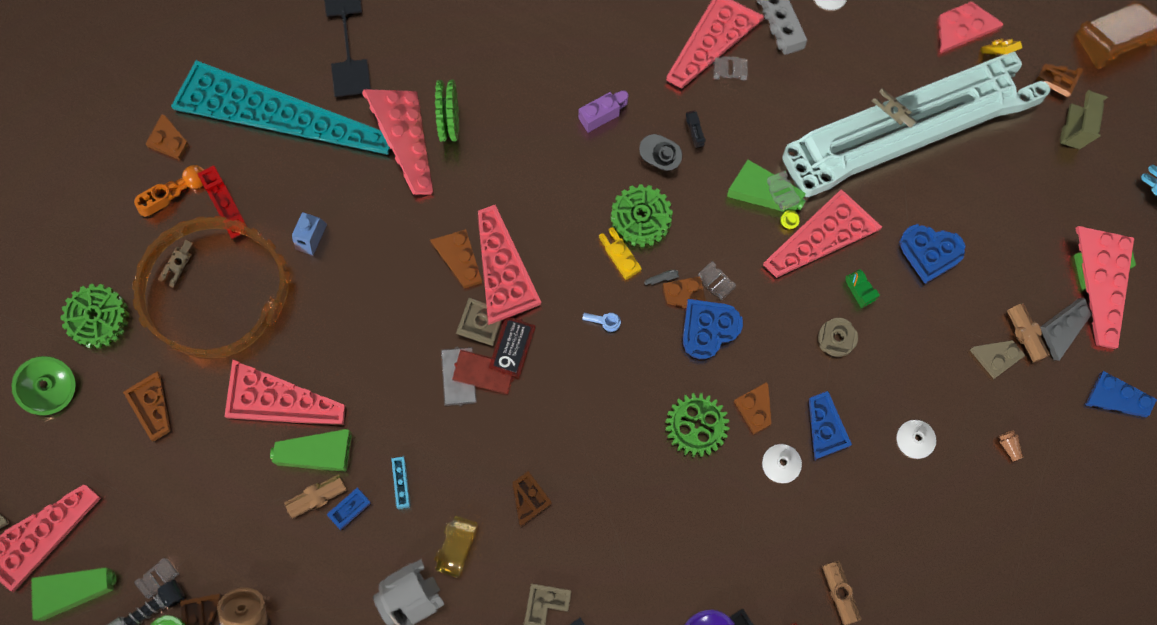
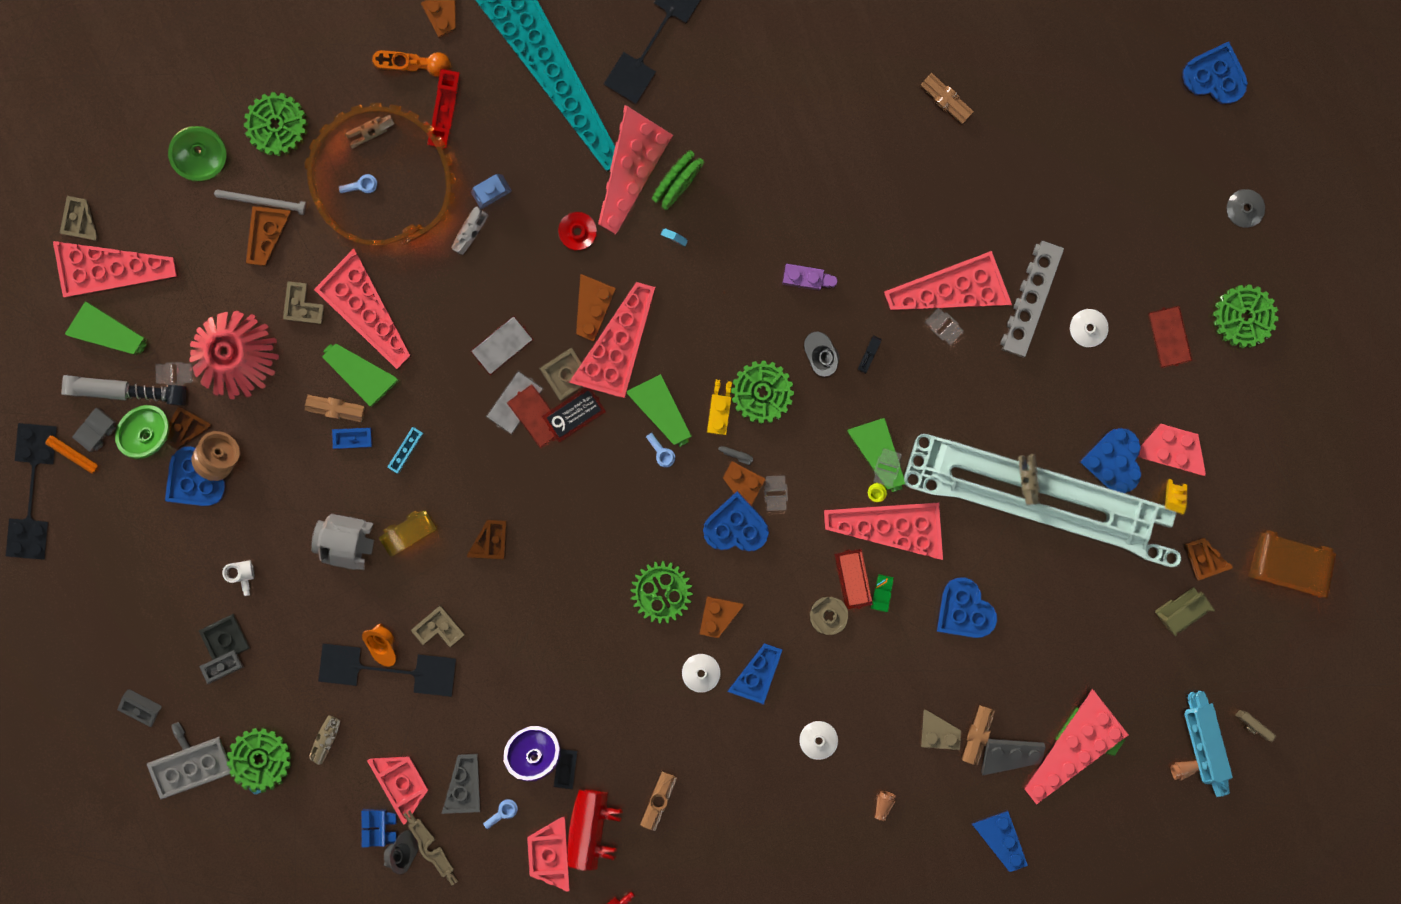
camera: 50 degrees right, 15 degrees up
none -> coral plant [189,311,279,399]
none -> light grey bar [214,190,306,215]
none -> dark tan plate [283,281,324,324]
none -> light blue plate [339,174,377,193]
none -> light grey hinge [451,207,488,255]
none -> flat silver piece [470,315,534,375]
none -> red dish [558,212,597,250]
none -> bright green slope [626,374,691,447]
none -> medium azure tile [661,229,688,246]
none -> clear red piece [834,549,873,609]
none -> blue plate [1080,428,1141,494]

